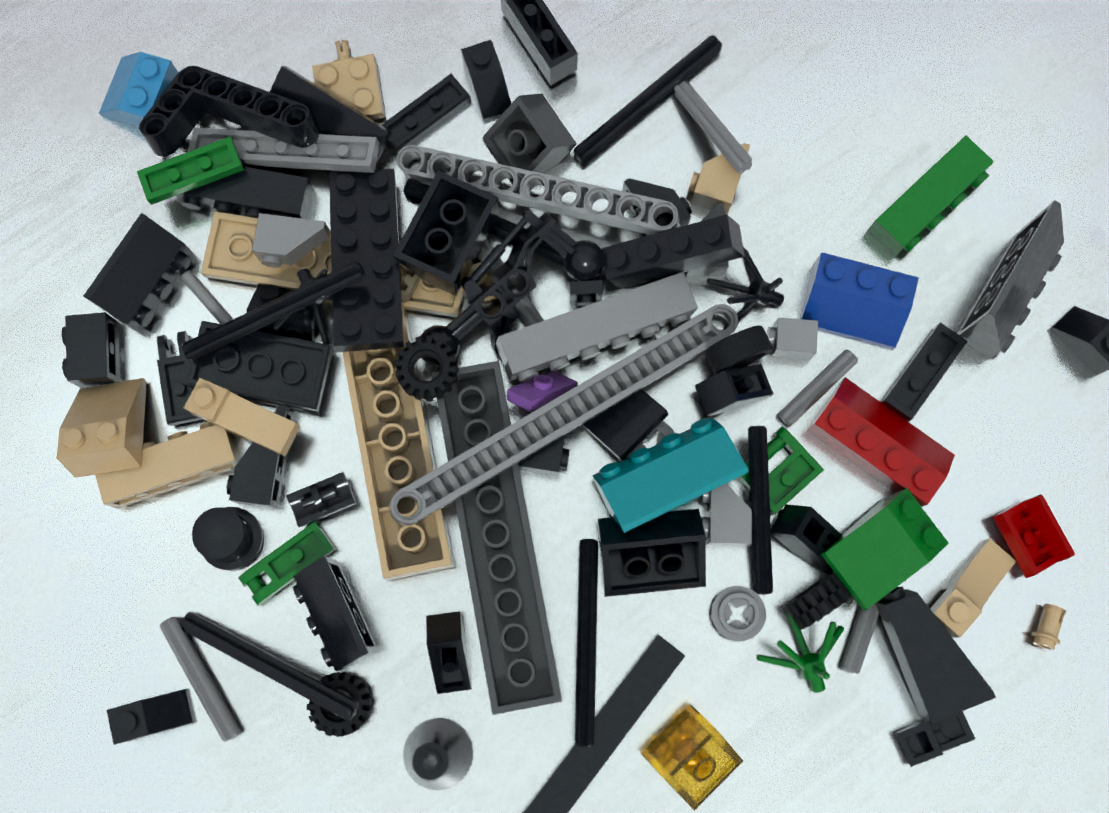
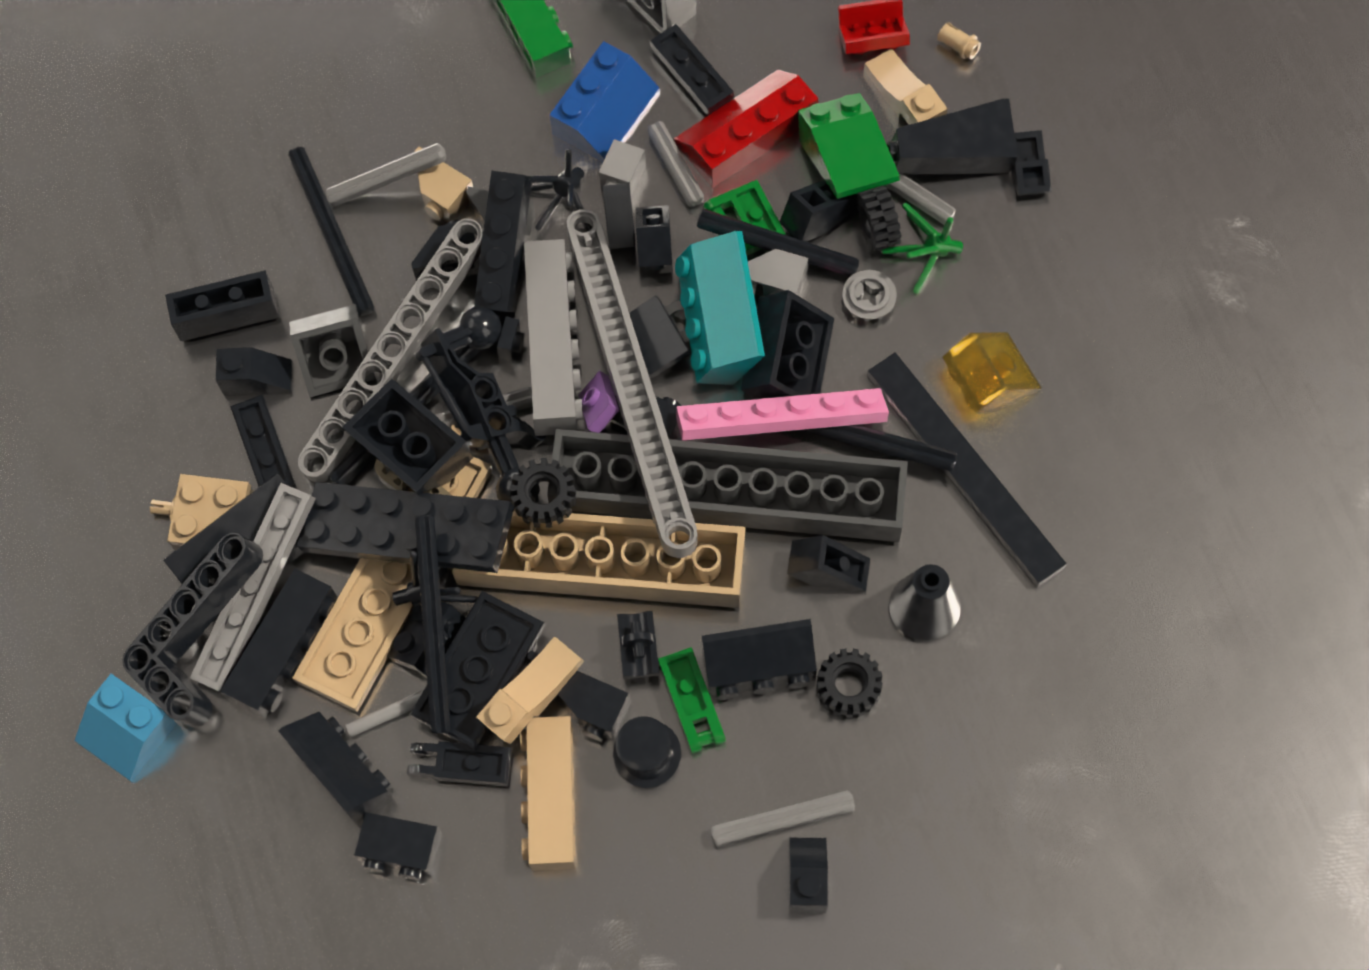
camera: 70 degrees left, 10 degrees down
tan slope [56,378,146,478] -> none
green plate [137,136,244,205] -> none
black axle [180,612,359,720] -> none
light grey slope [252,213,331,268] -> none
none -> bright pink plate [676,388,889,441]

